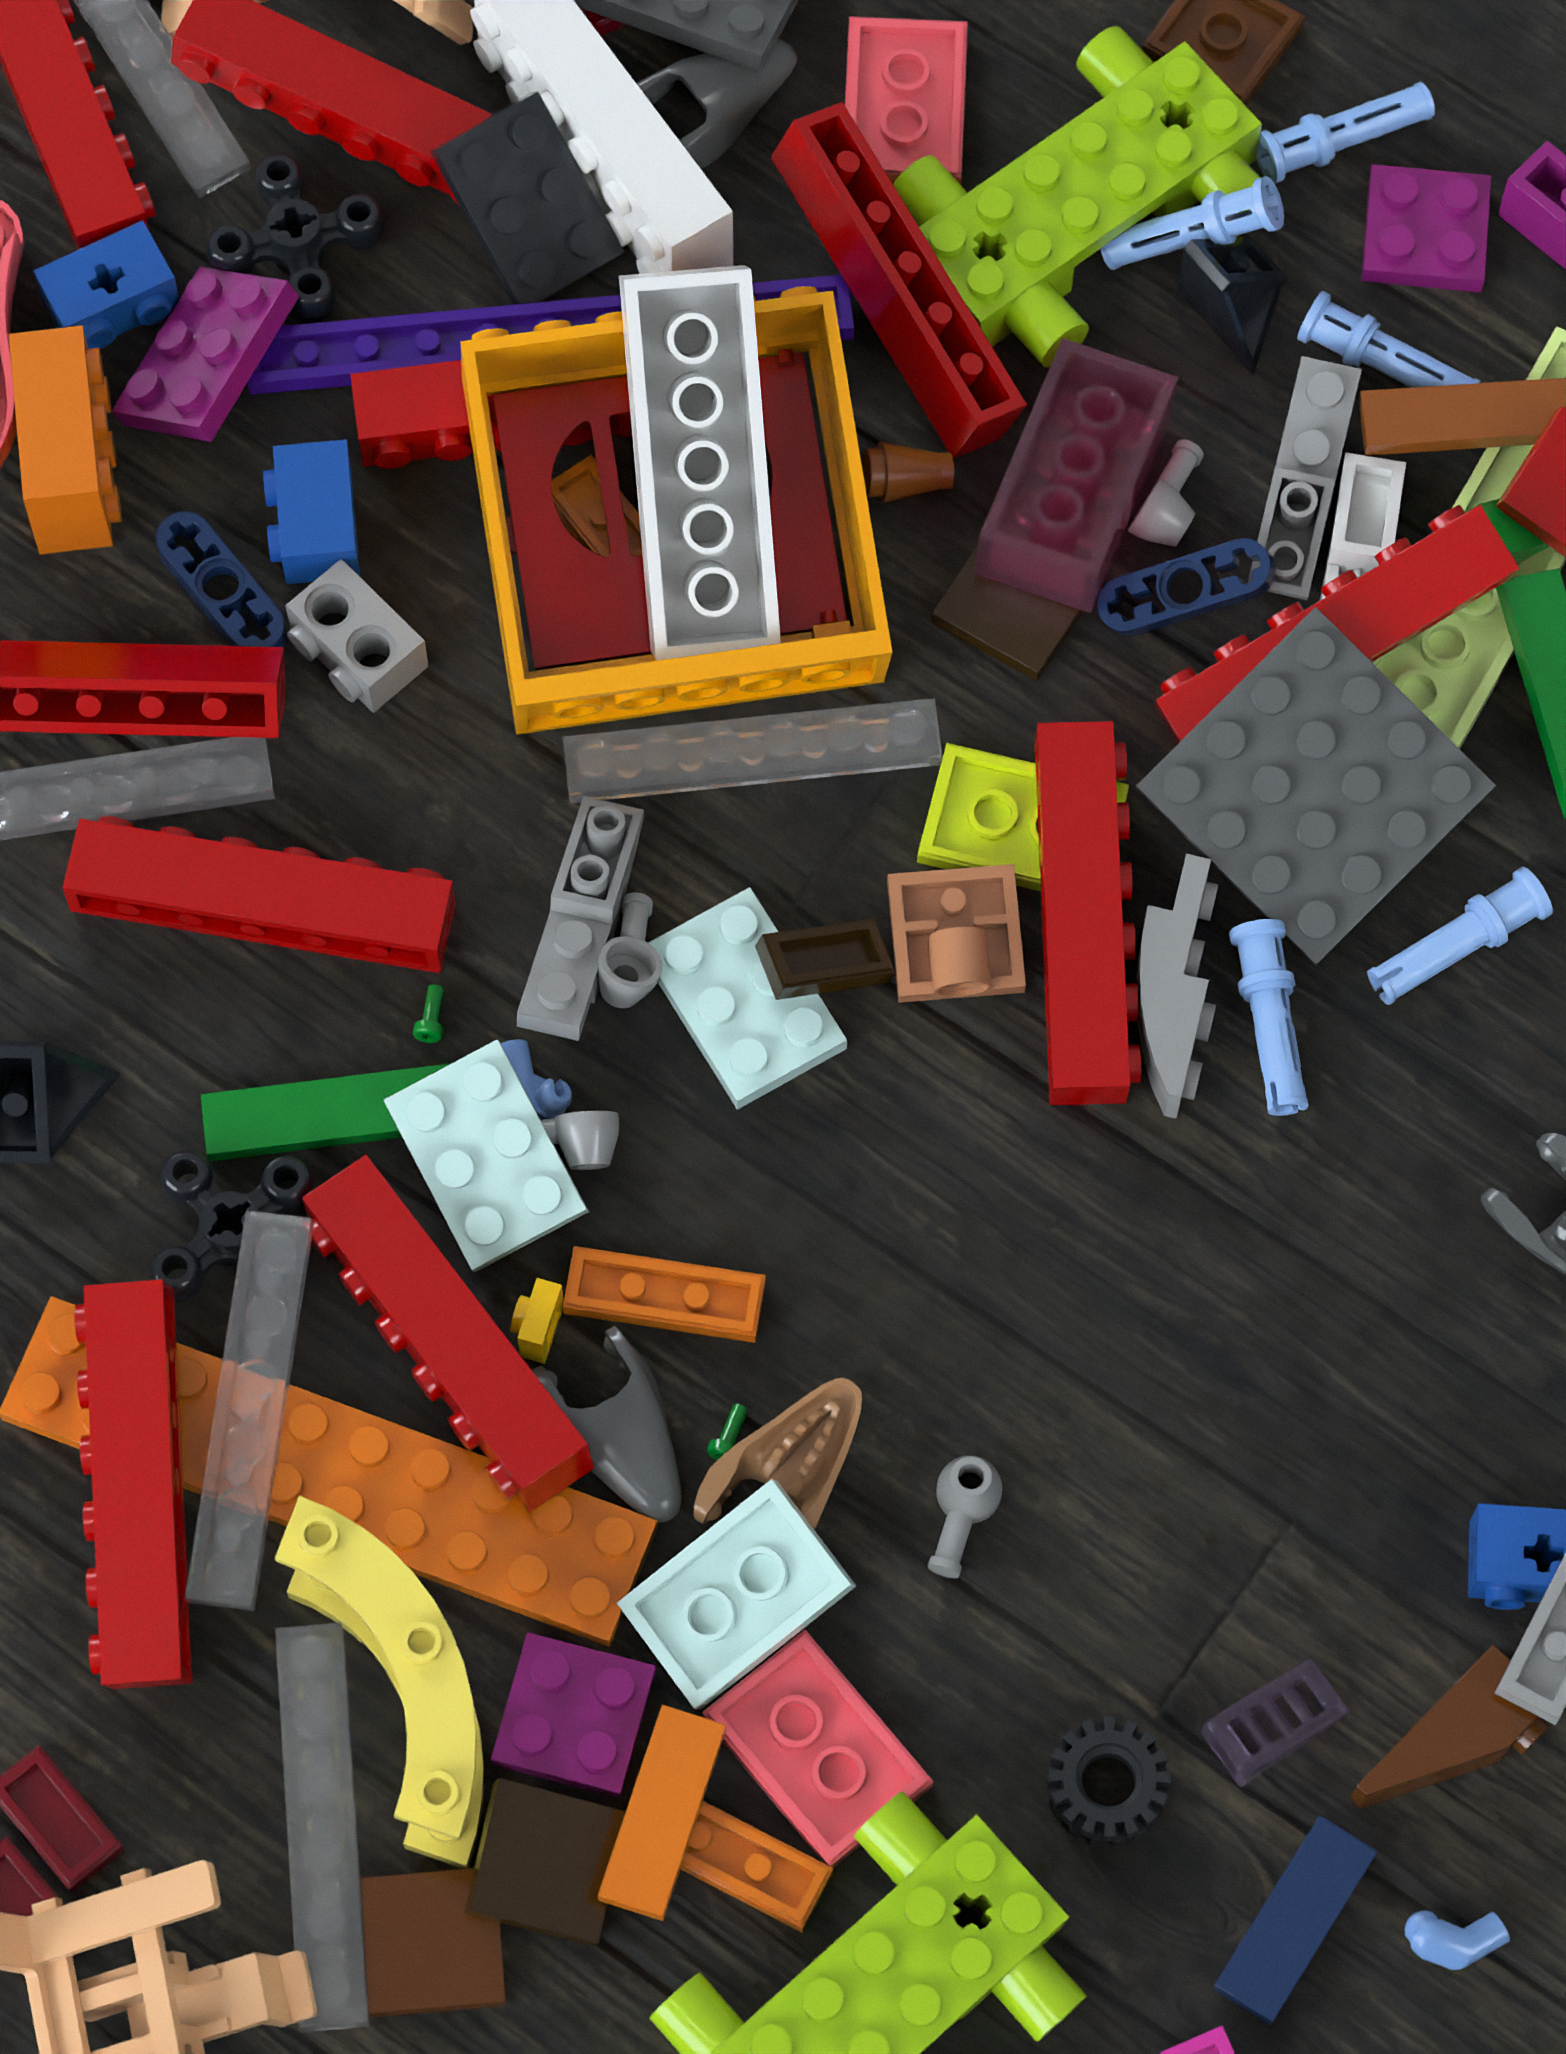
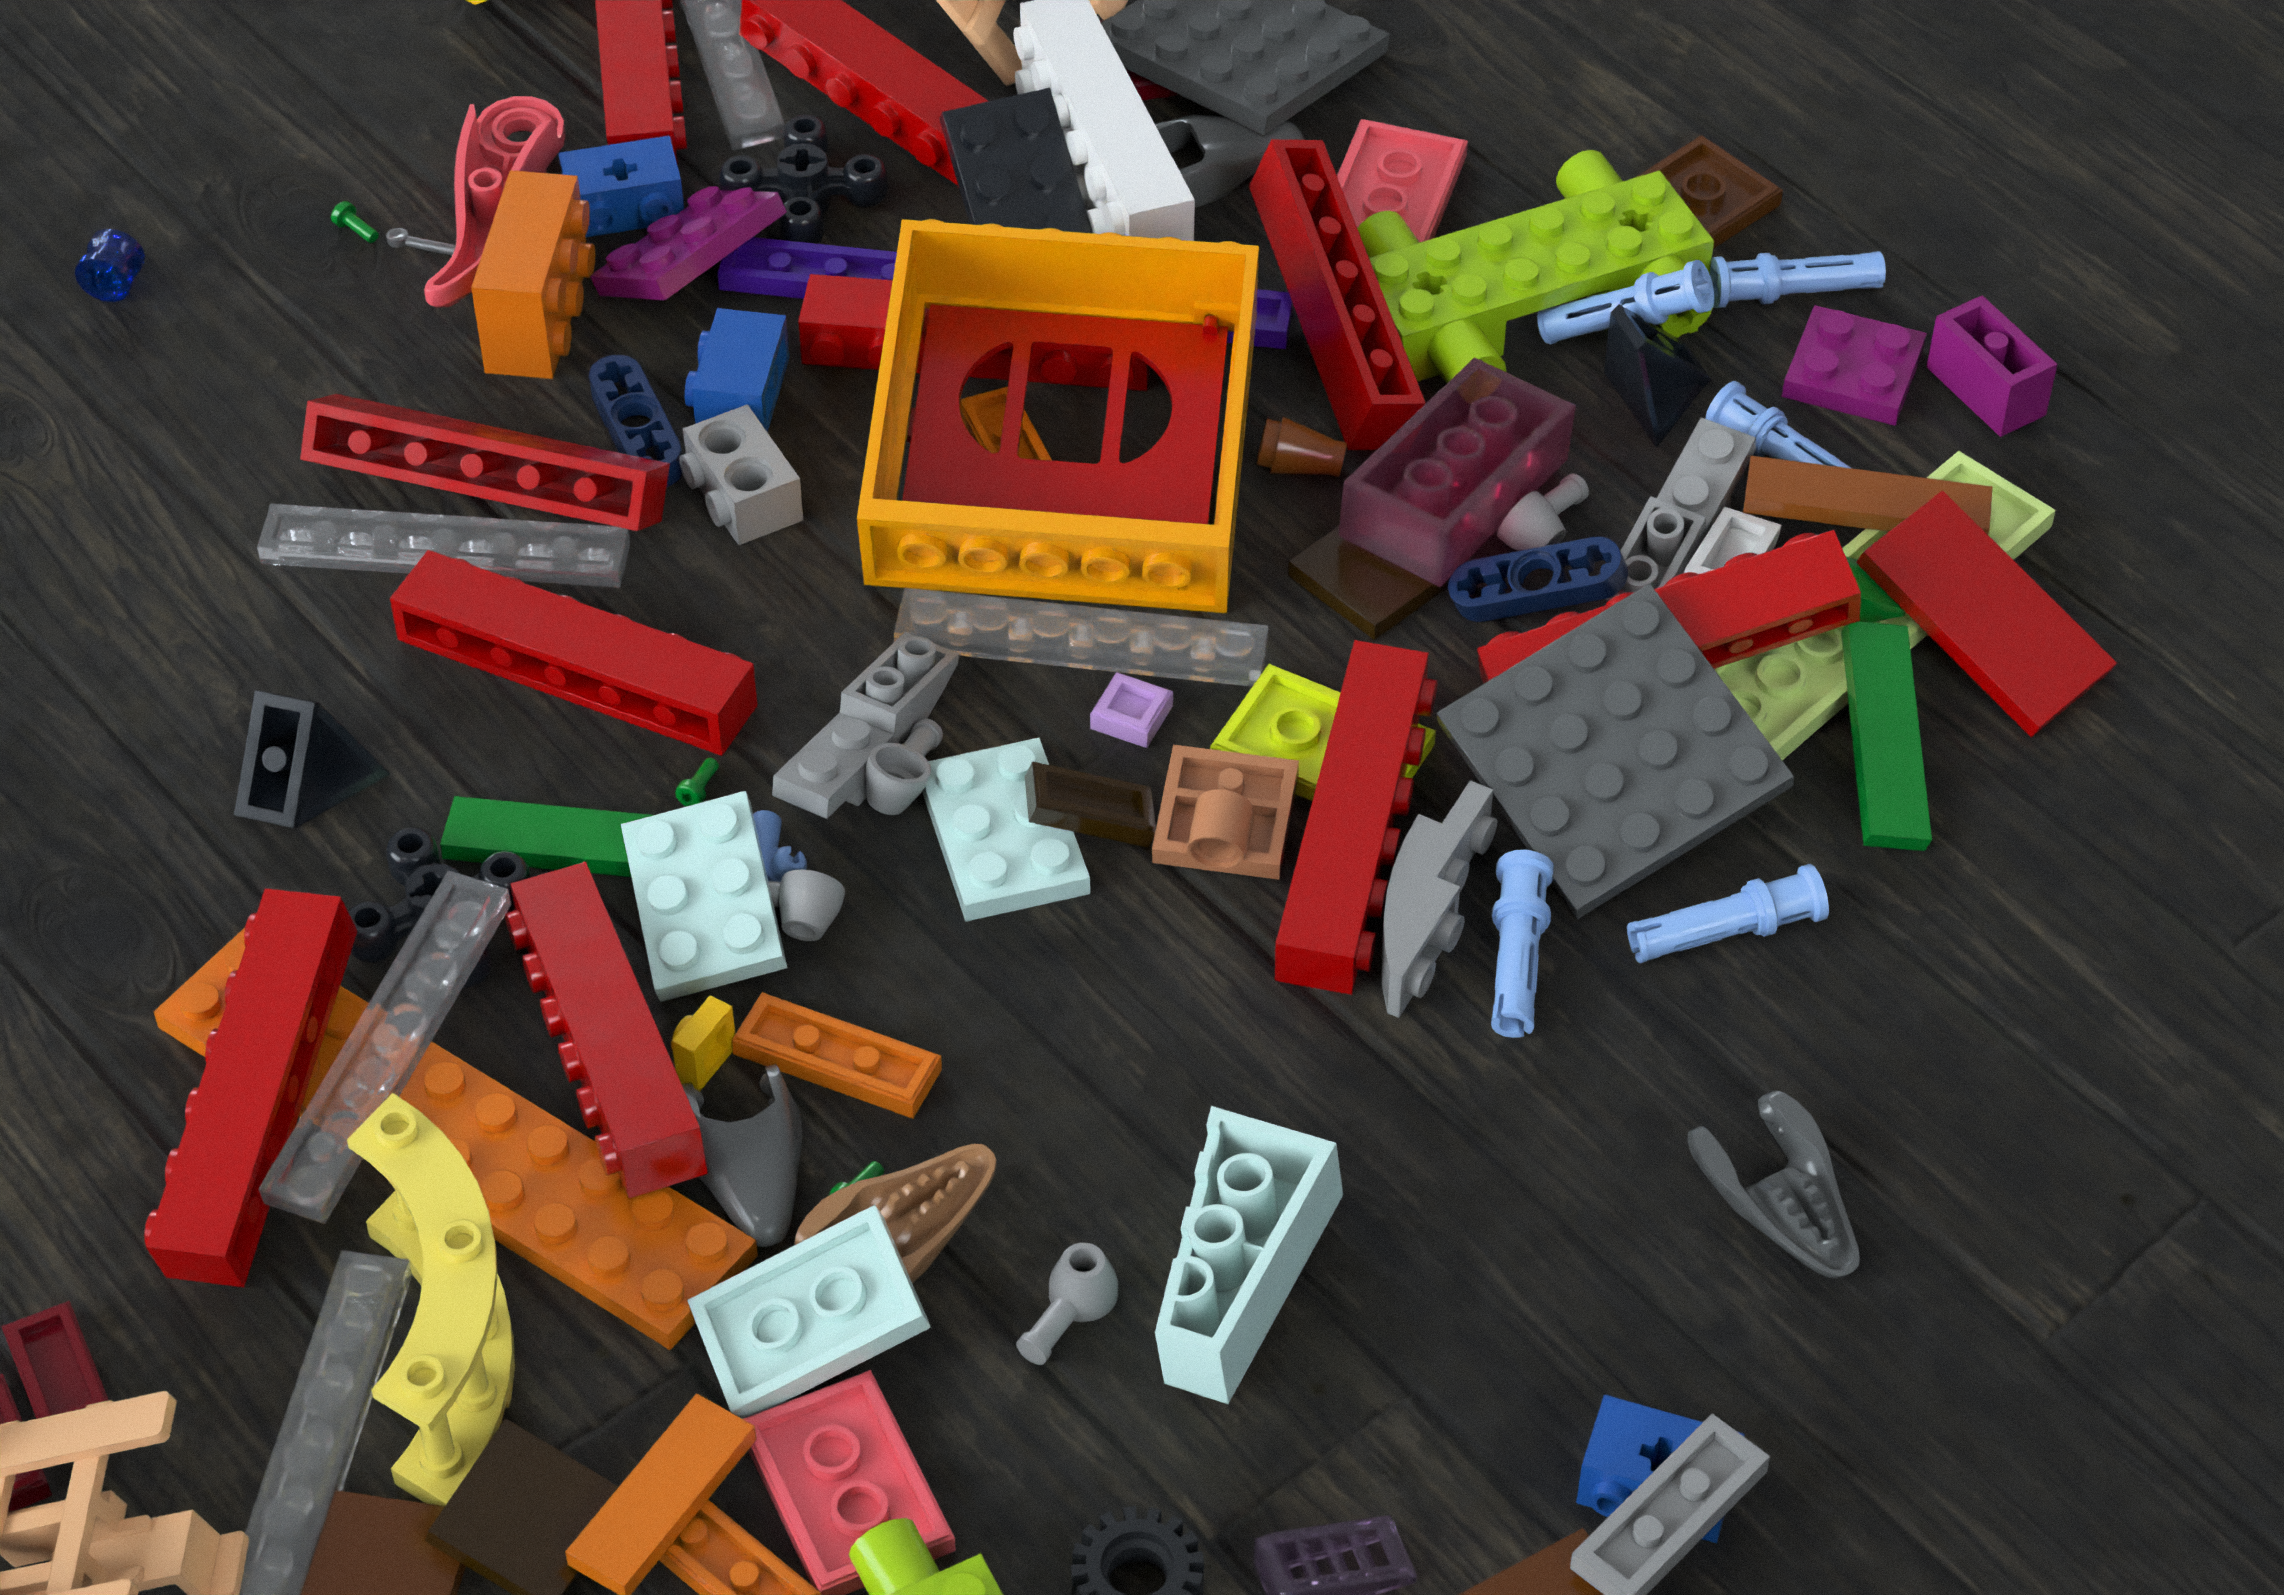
camera: 15 degrees right, 20 degrees down
magenta plate [491,1632,656,1799] -> none
white brick [619,265,781,660] -> none
none -> lavender tile [1090,672,1173,748]
none -> light aqua wedge [1155,1106,1343,1404]

